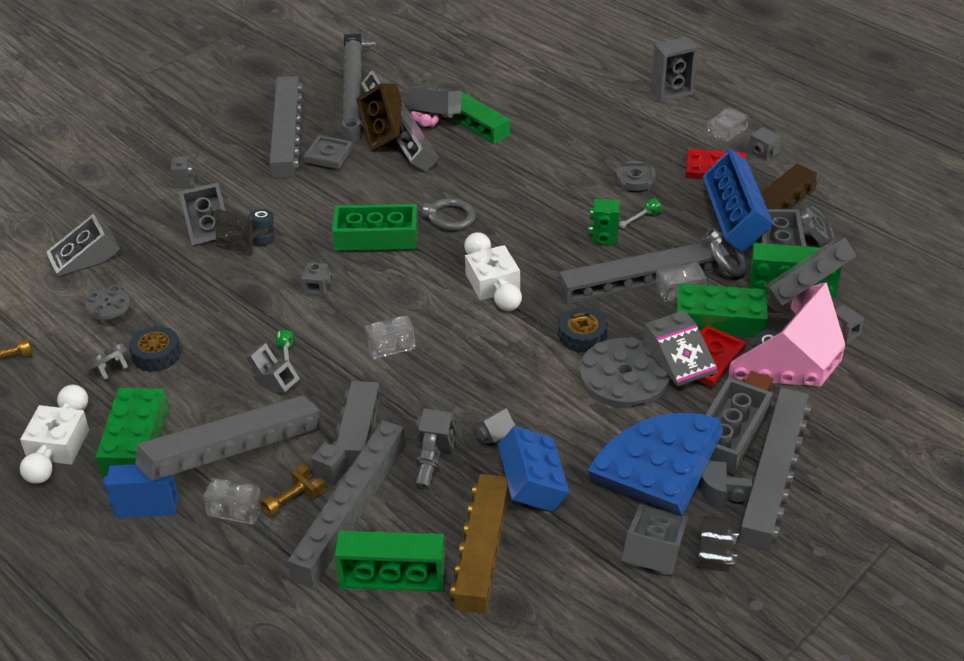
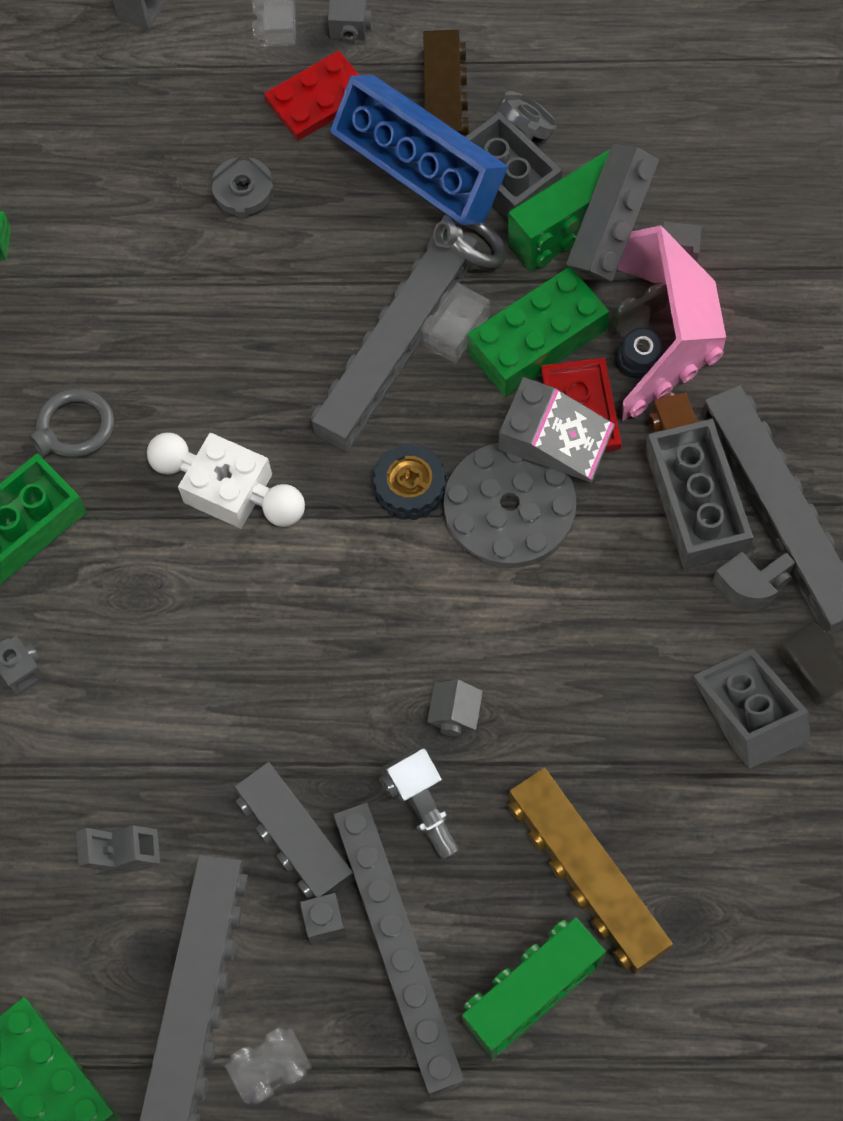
camera: 40 degrees left, 25 degrees up
pearl gold bar [260,464,328,517] -> none
green hinge [275,330,294,361] -> none
clear brick [365,315,415,359] -> none
blue brick [498,426,570,512] -> none
blue brick [587,413,723,516] -> none
green brick [589,199,619,245] -> none
hinge [619,198,662,229] -> none

